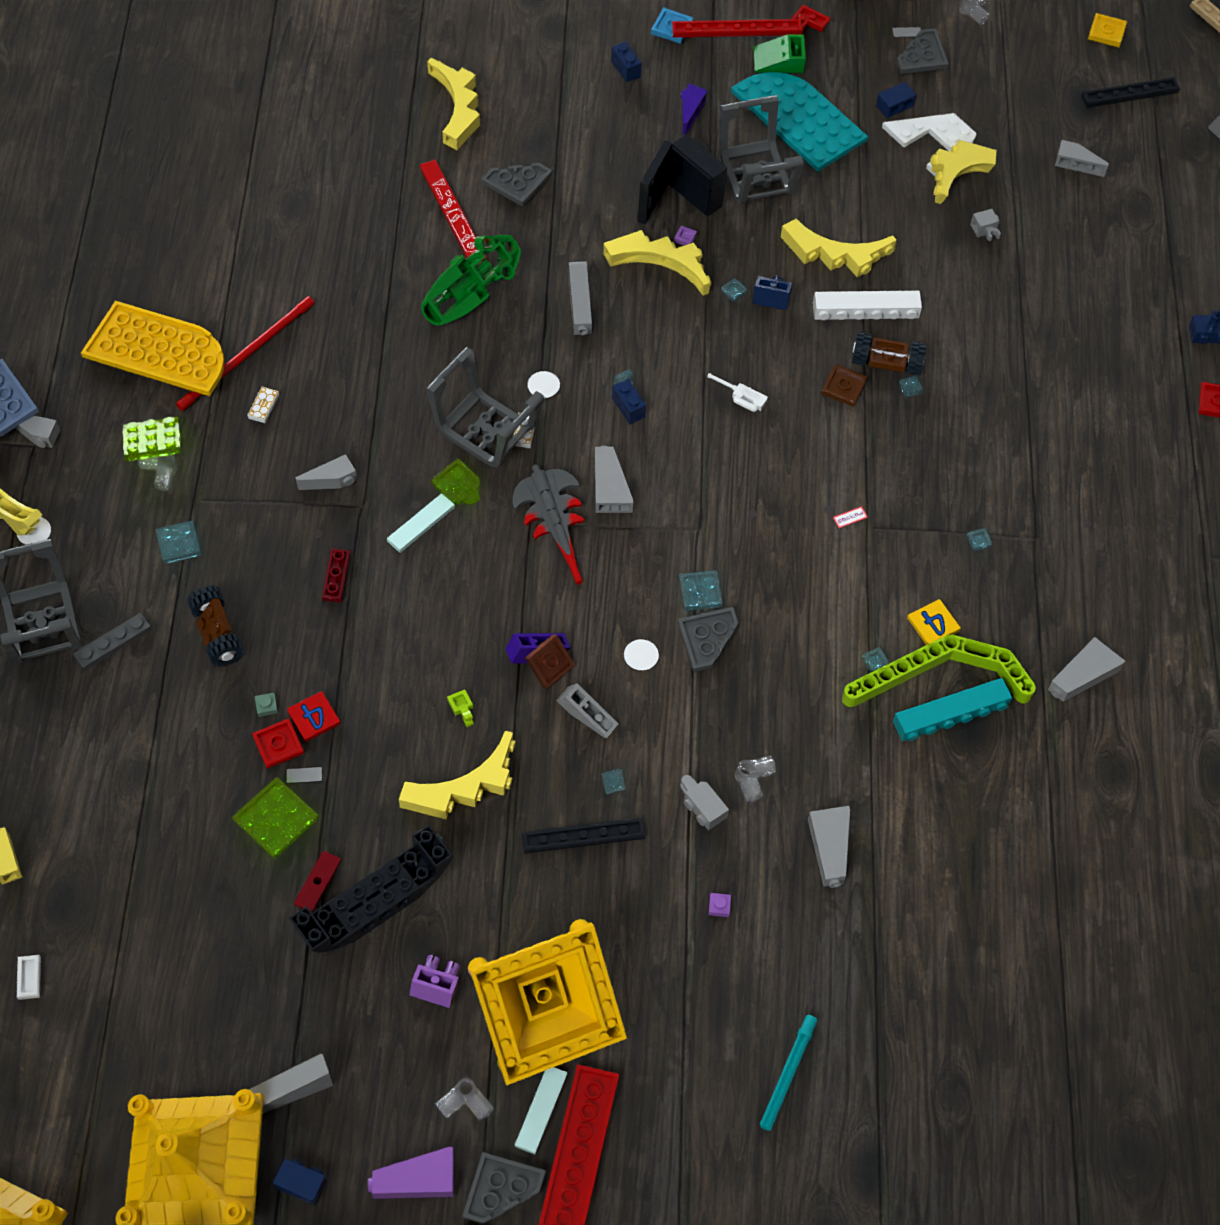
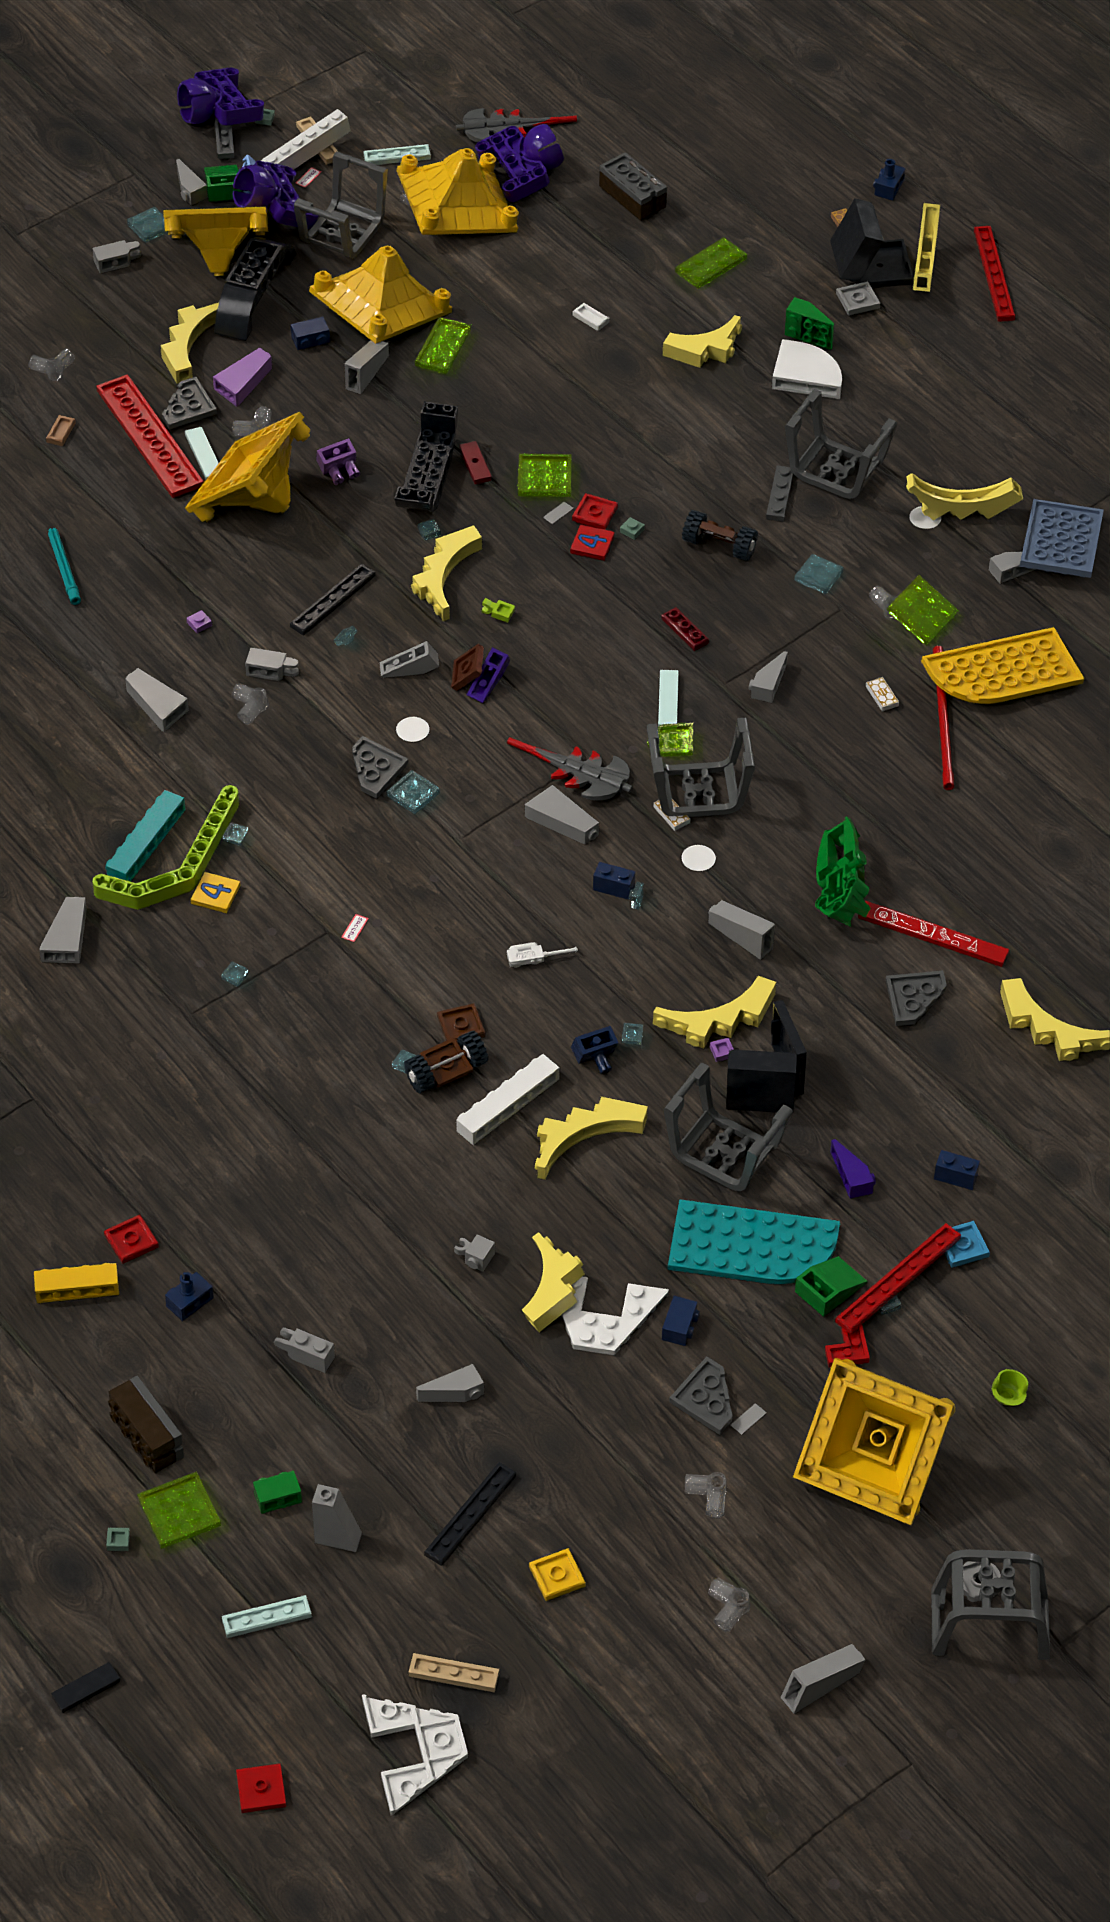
camera: 140 degrees right, 10 degrees down
none -> light grey hinge [274,1328,335,1373]
none -> clear neon green plate [415,317,471,374]

